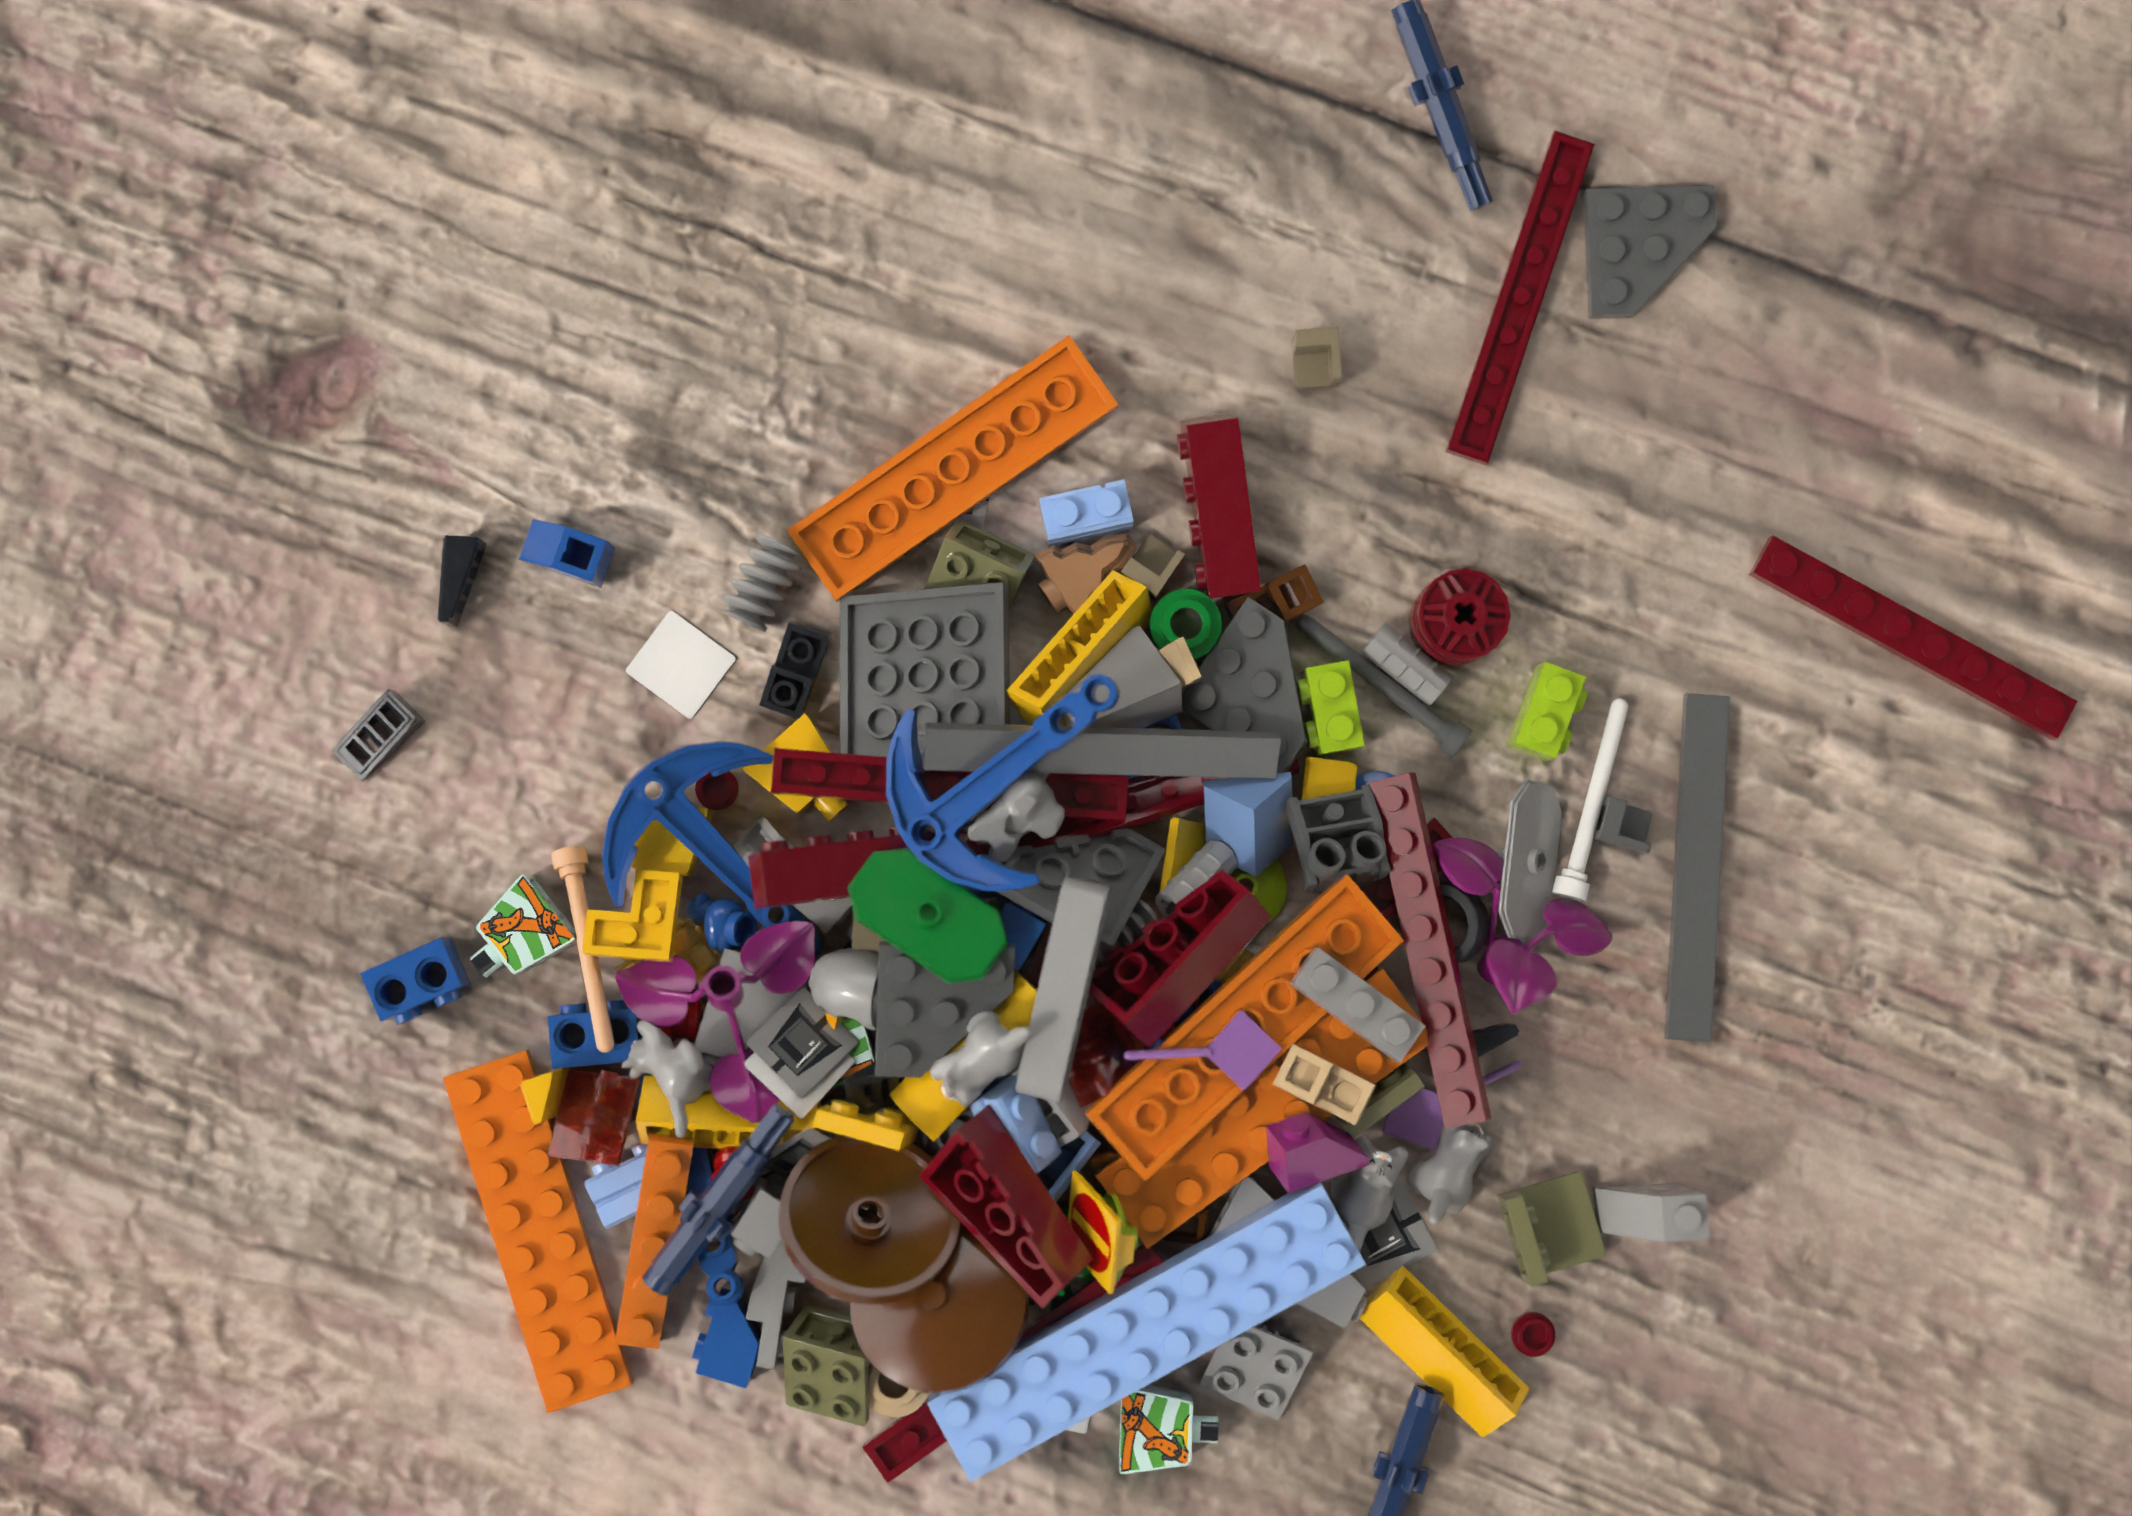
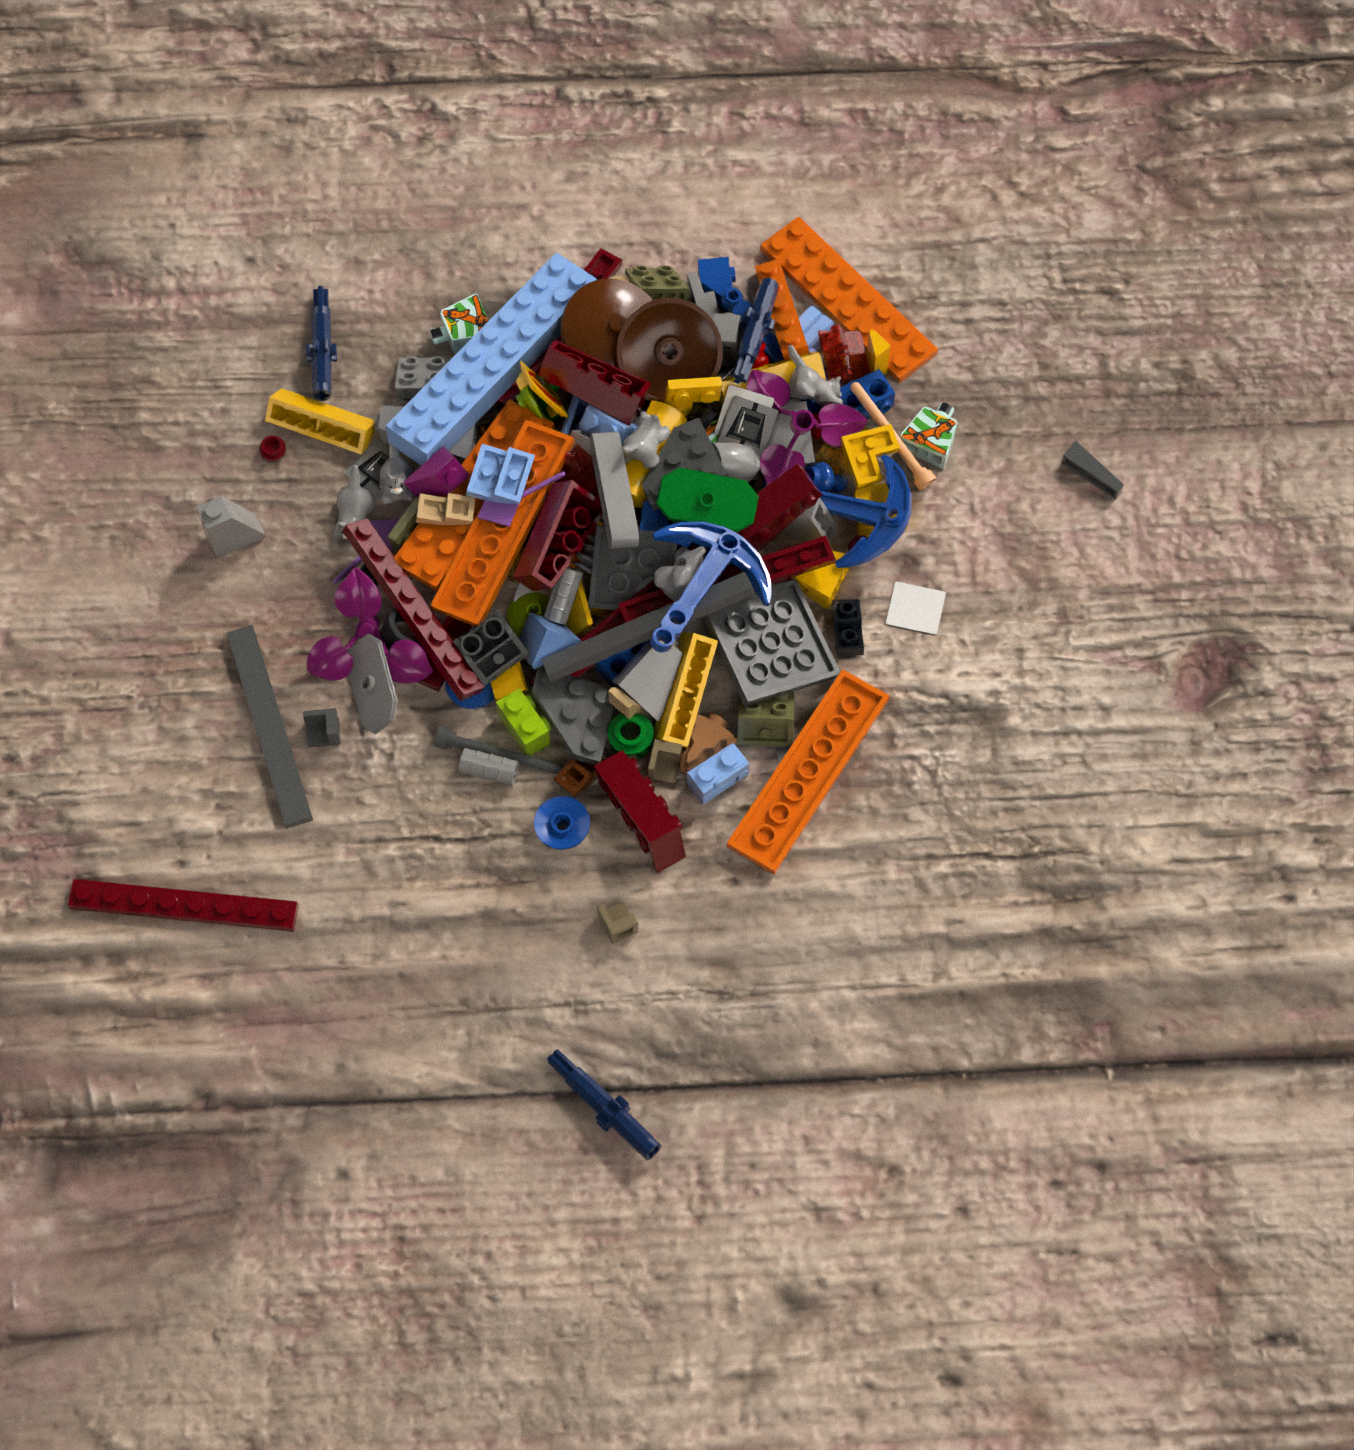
camera: 160 degrees right, 20 degrees down
slope [332,689,426,782] -> none
blue brick [360,937,472,1025] -> none
black slope [437,535,486,627] -> none
blue slope [519,519,616,588] -> none
light grey piece [719,533,801,632] -> none
light grey plate [1289,947,1425,1063] -> none
dark red wheel [1408,568,1511,667] -> none
dark red tile [1446,130,1595,466] -> none
olive bracket [1497,1171,1606,1287] -> none
lime brick [1506,661,1588,761] -> none
white piece [1552,698,1628,902] -> none
dark grey plate [1583,186,1716,319] -> none
none -> light blue slope [466,444,535,504]
none -> blue dish [534,796,590,850]
none -> dark grey piece [1061,441,1124,500]

